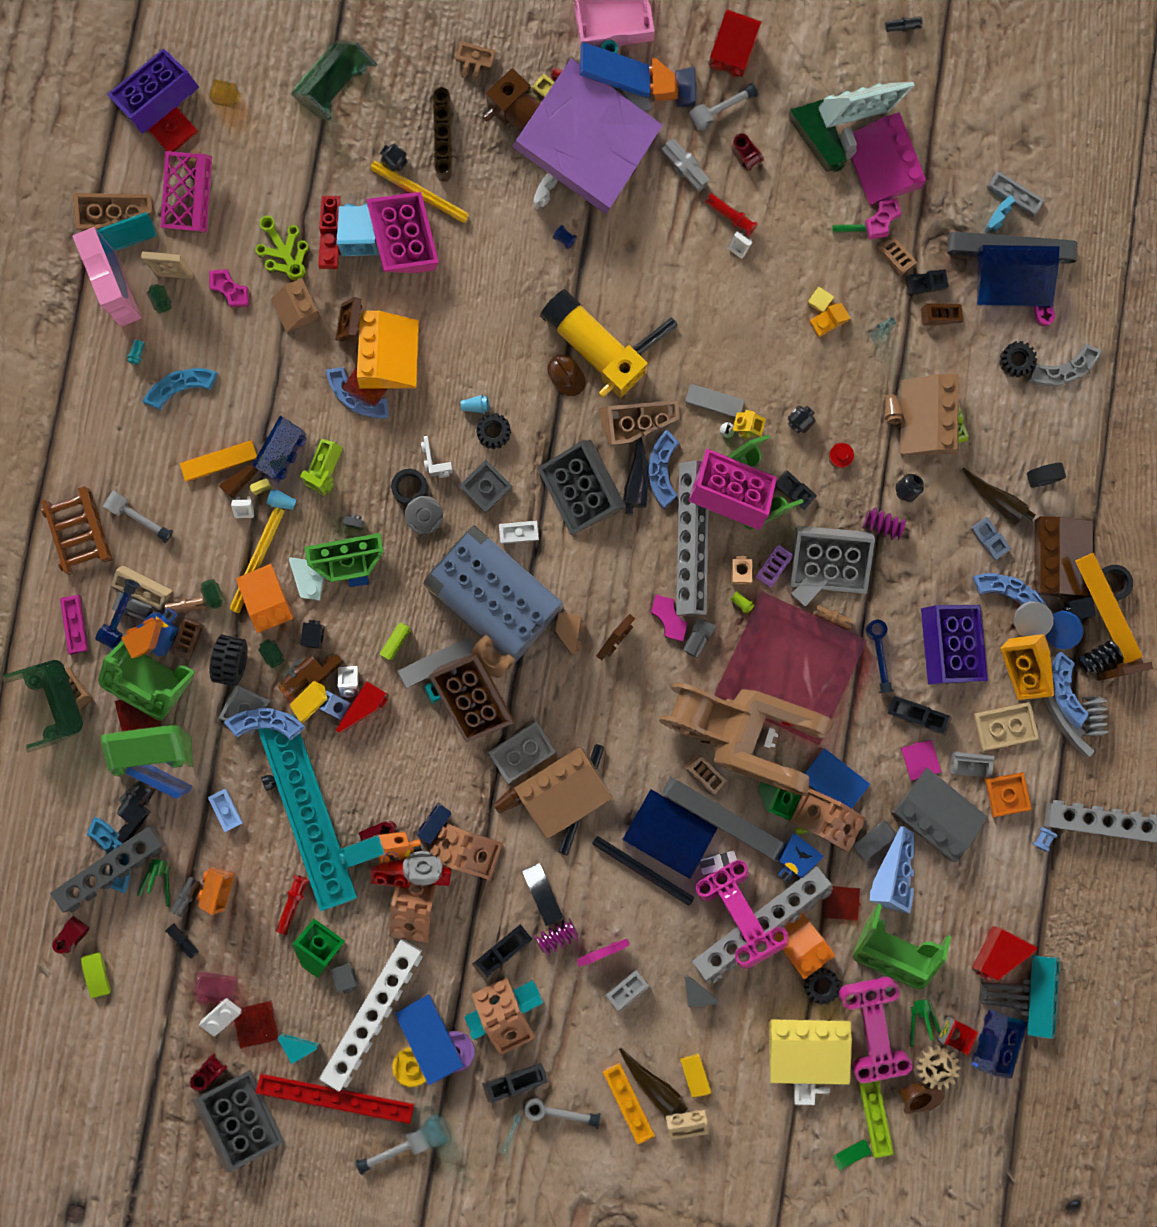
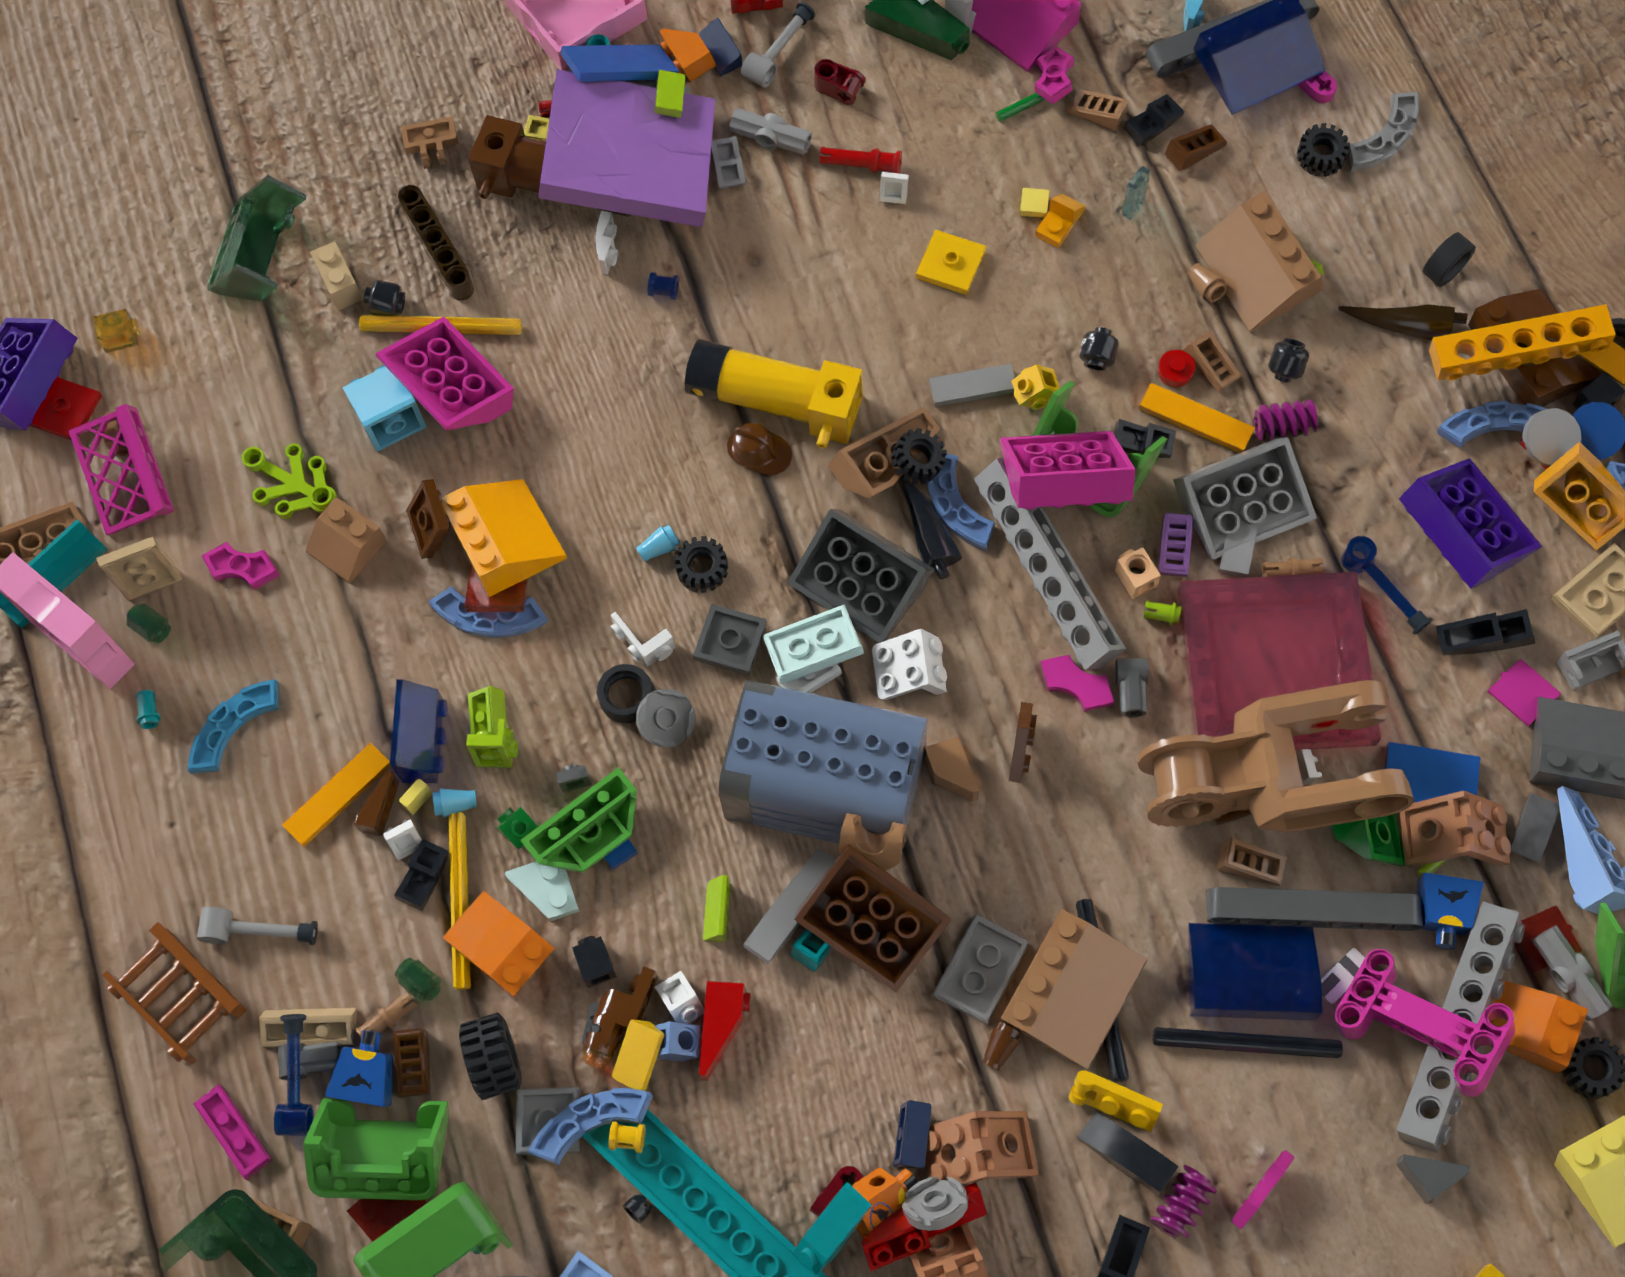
camera: 25 degrees left, 15 degrees down
orange slope [122,618,163,658] -> none
clear green brick [258,639,285,669] -> none
red slope [318,196,341,269] -> none
light grey hinge [606,970,650,1012] -> none
black axle [632,318,677,355] -> none
white hinge [720,422,735,438] -> none
sand blue slope [970,517,1011,560] -> none
none -> tan brick [310,241,363,311]
none -> black slope [394,839,449,911]
none -> green bracket [495,807,539,849]
none -> yellow bush [608,1122,646,1154]
none -> lime tile [654,70,685,118]
none -> light grey slope [711,136,746,189]
none -> light aqua tile [762,605,864,685]
none -> white bracket [872,629,947,700]
none -> black tyre [891,428,947,485]
none -> yellow plate [916,229,986,295]
none -> yellow plate [1068,1070,1163,1132]
none -> light orange tile [1138,383,1255,453]
none -> medium nougat slope [1183,330,1242,392]
none -> light orange brick [1429,304,1616,381]
none -> light grey piece [1531,925,1613,1021]

